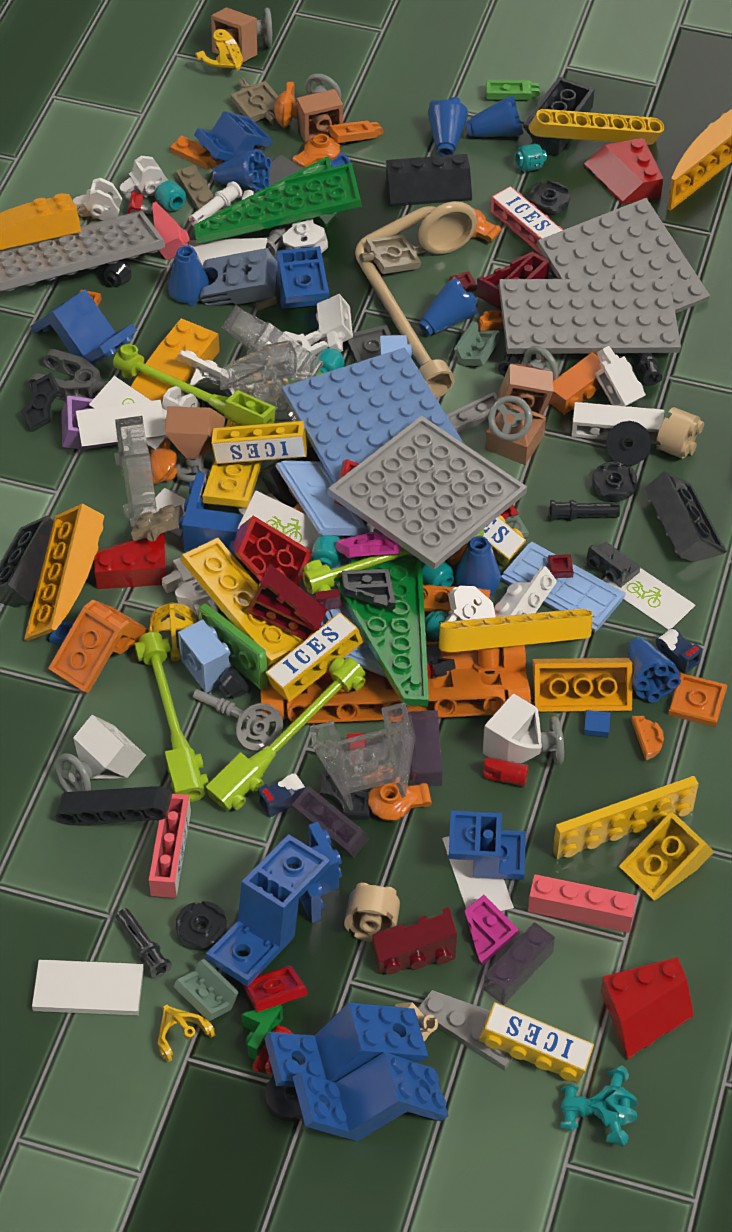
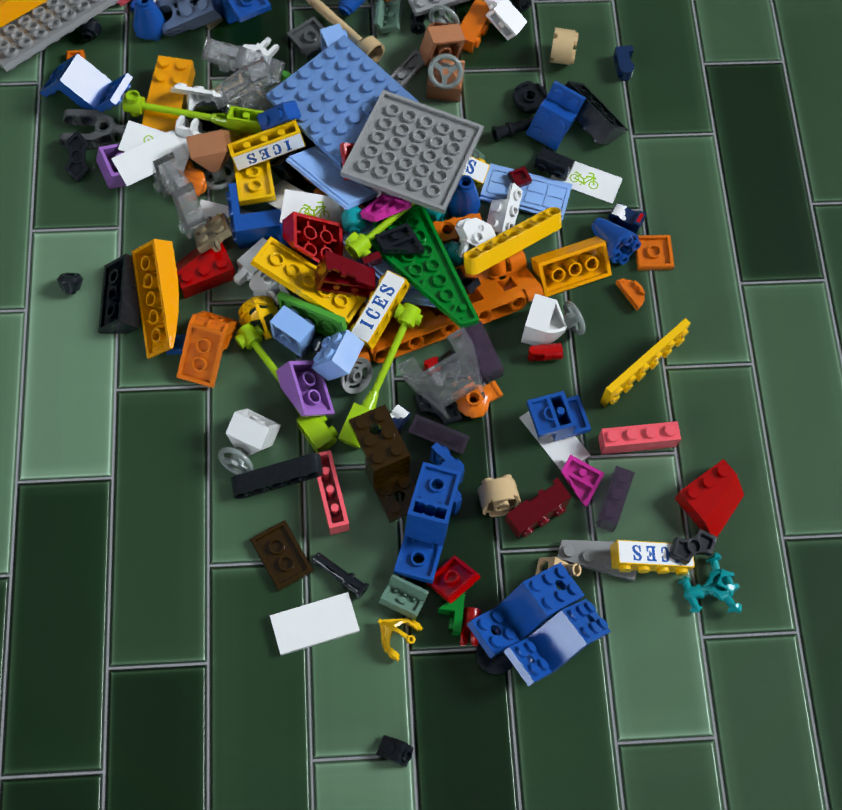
camera: 25 degrees left, 15 degrees up
black plate [176,901,227,950] -> none
teal head [312,348,345,373] -> none
white hinge [316,294,353,352] -> none
white brick [572,402,664,445] -> none
blue tile [584,710,611,737] -> none
black plate [606,420,651,466] -> none
yellow slope [619,811,714,901] -> none
none -> dark brown tile [250,520,314,592]
none -> blue brick [257,100,301,131]
none -> medium lavender slope [276,361,335,417]
none -> light blue brick [311,329,364,381]
none -> dark brown bracket [349,404,416,523]
none -> black bracket [376,735,413,767]
none -> blue bracket [526,81,586,151]
none -> black tile [668,529,718,565]

